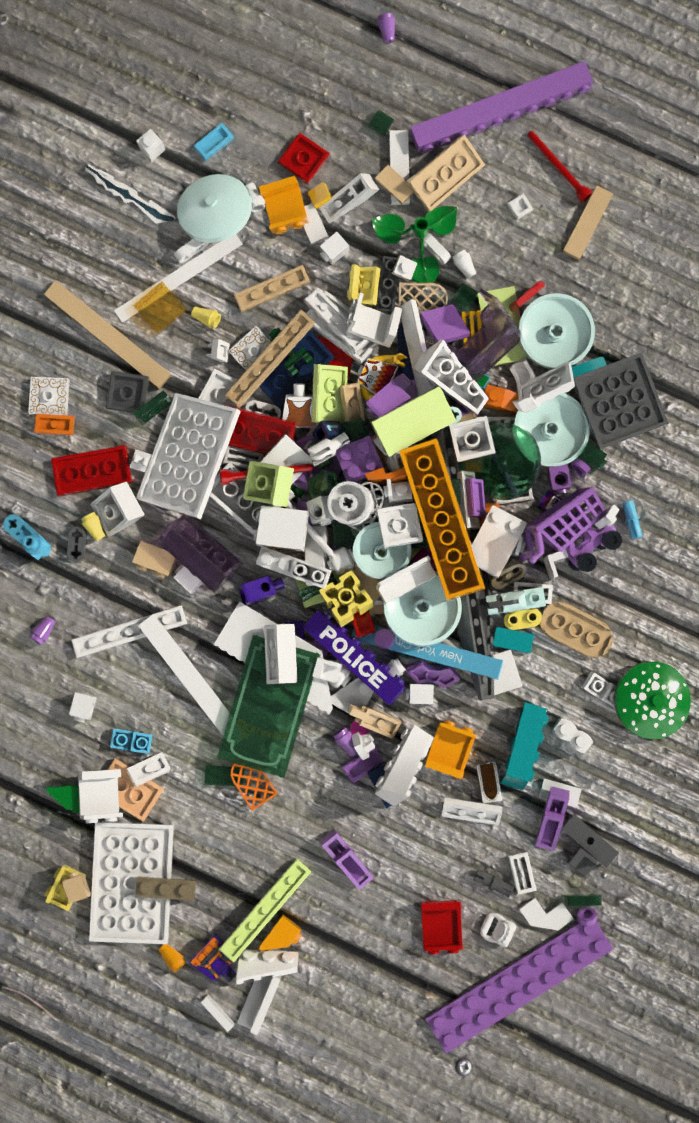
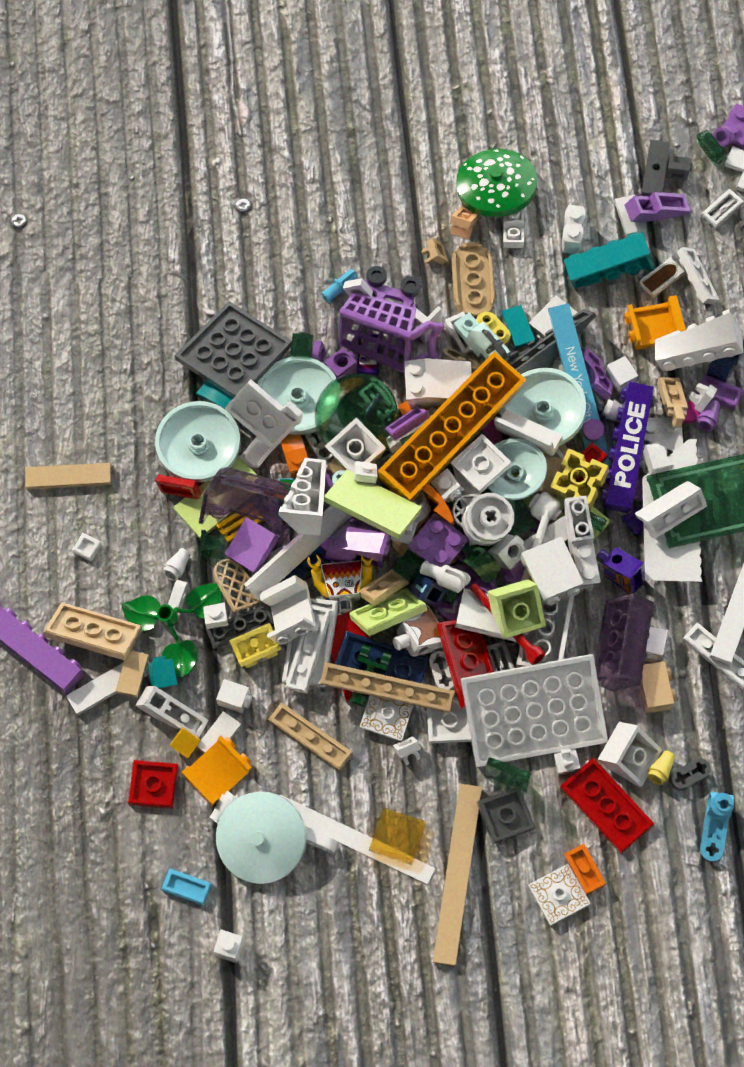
camera: 120 degrees left, 15 degrees down
white sword [85,165,175,224] -> none
light yellow cone [191,306,221,328] -> none
clear green tile [368,110,394,136] -> none
red piece [527,131,593,203] -> none
none -> teal brick [147,656,178,689]
none -> white plate [354,461,377,484]
none -> tan tile [422,238,448,265]
none -> light nougat slope [450,206,479,239]

